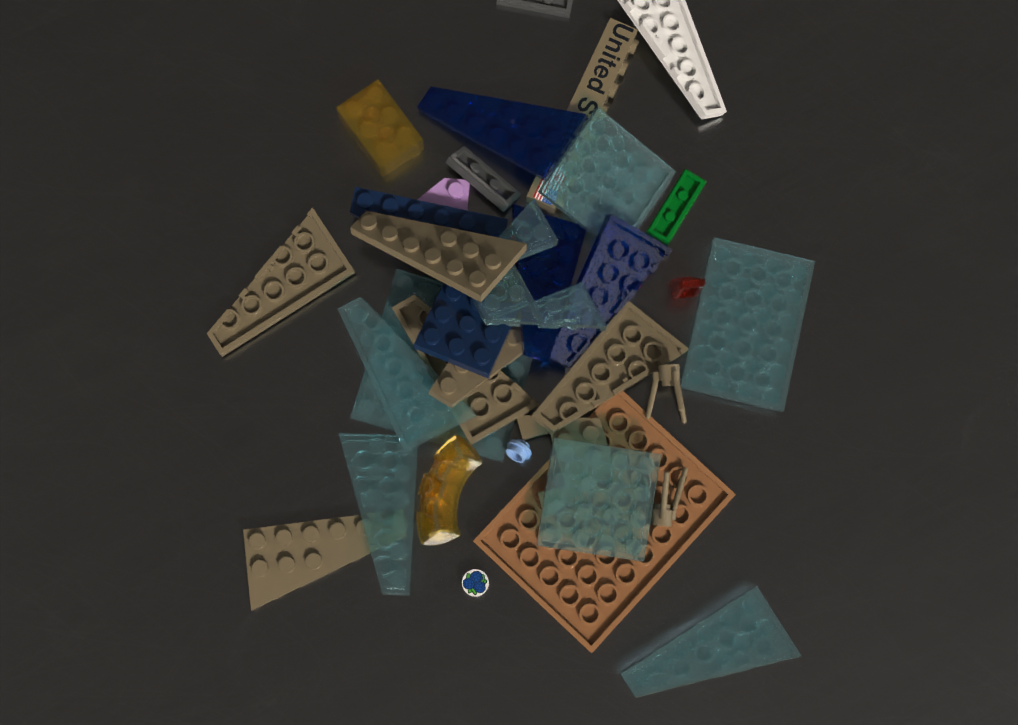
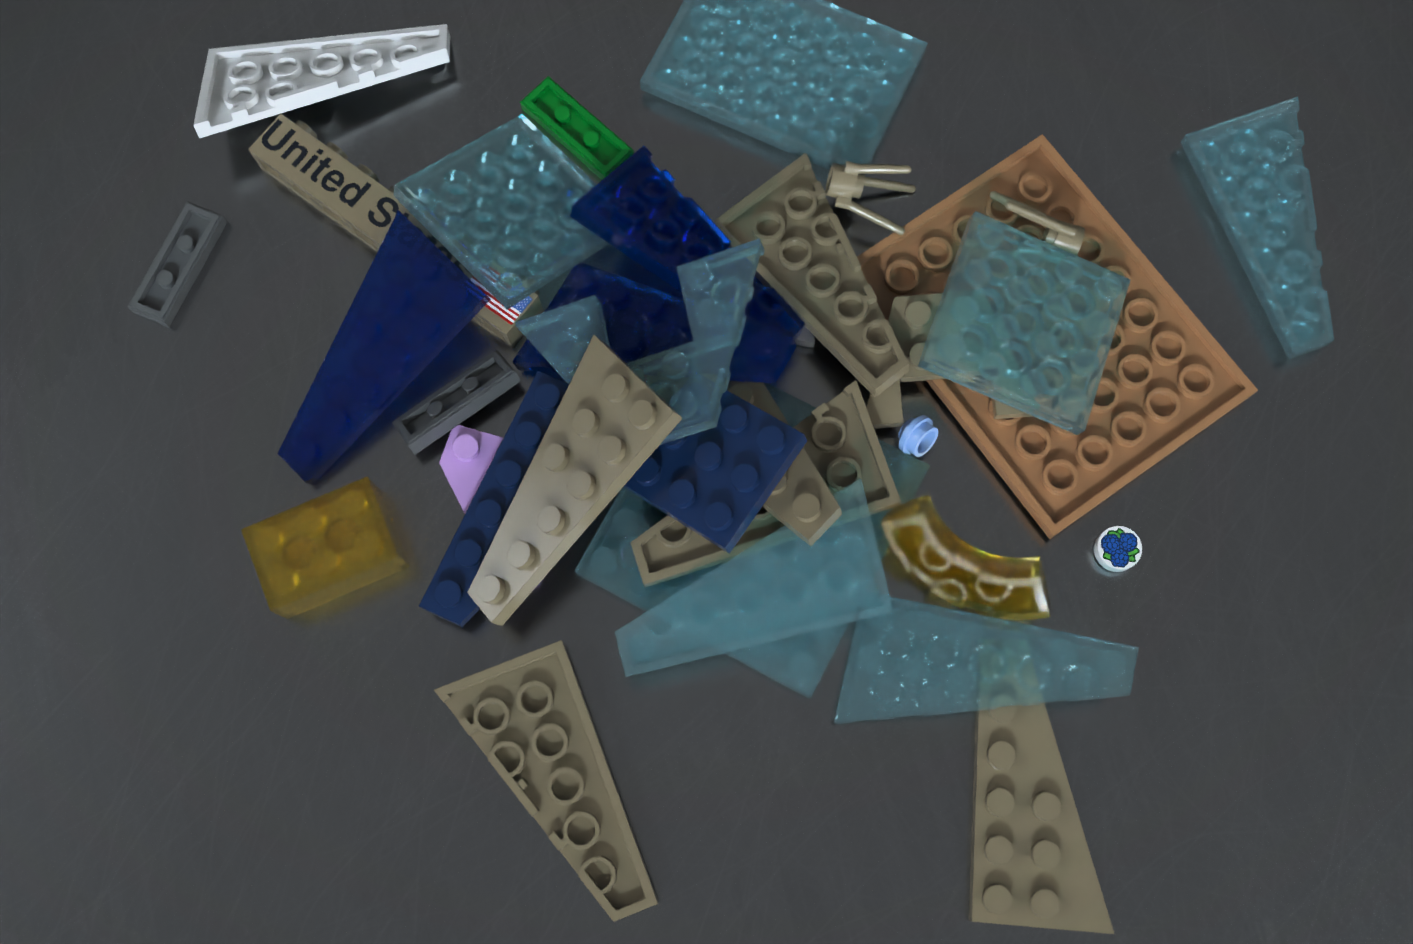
camera: 70 degrees left, 5 degrees down
clear red slope [670,276,706,300] -> none

